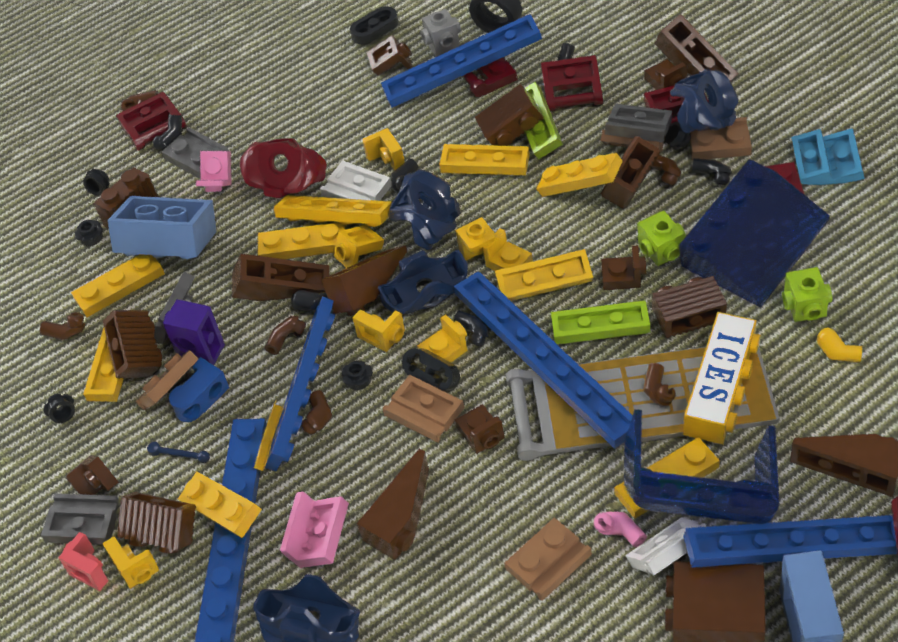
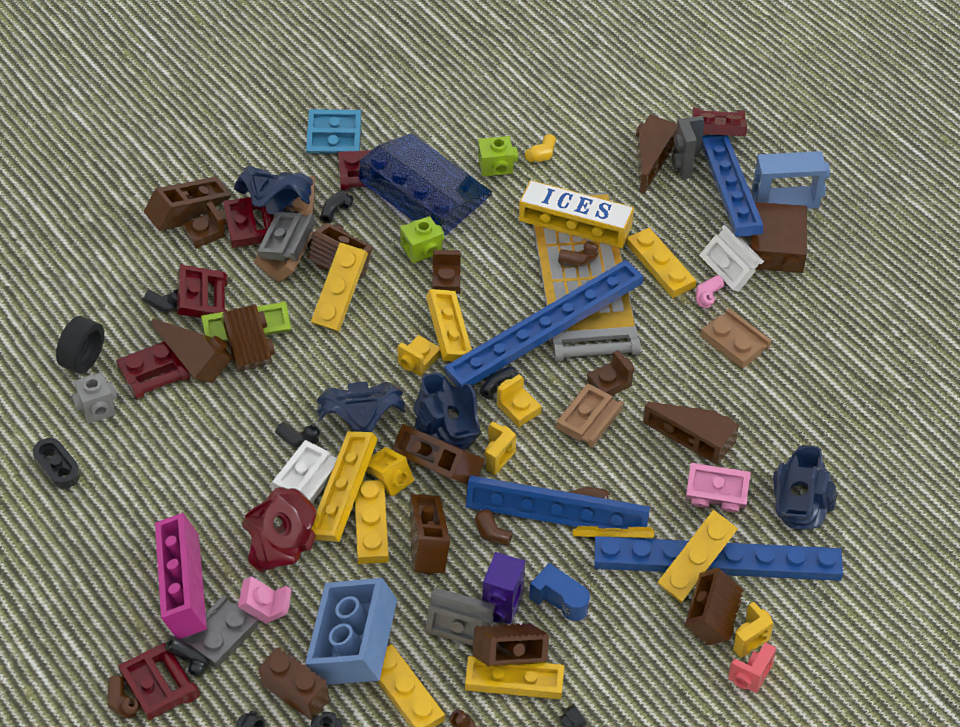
camera: 100 degrees left, 0 degrees up
flat silver plate [41,493,121,545] -> none
reddish brown bracket [66,455,119,495] -> none
medium nougat plate [136,350,198,411] -> none
dark blue hinge [147,442,210,463] -> none
black arm [291,290,328,311] -> none
black plate [341,360,373,390] -> none
yellow bracket [362,128,405,171] -> none
reddish brown bracket [367,35,412,76] -> none
blue plate [381,14,542,108] -> none
black beam [402,348,460,391] -> none
yellow plate [439,144,530,175] -> none
yellow bracket [455,217,496,261] -> none
lime plate [551,300,651,345] -> none
clear blue windscreen [624,409,780,524] -> none
reddish brown brick [652,276,727,338] -> none
none -> reddish brown slope [150,319,233,383]
none -> dark pink brick [155,513,207,639]
none -> dark grey bracket [672,116,704,179]

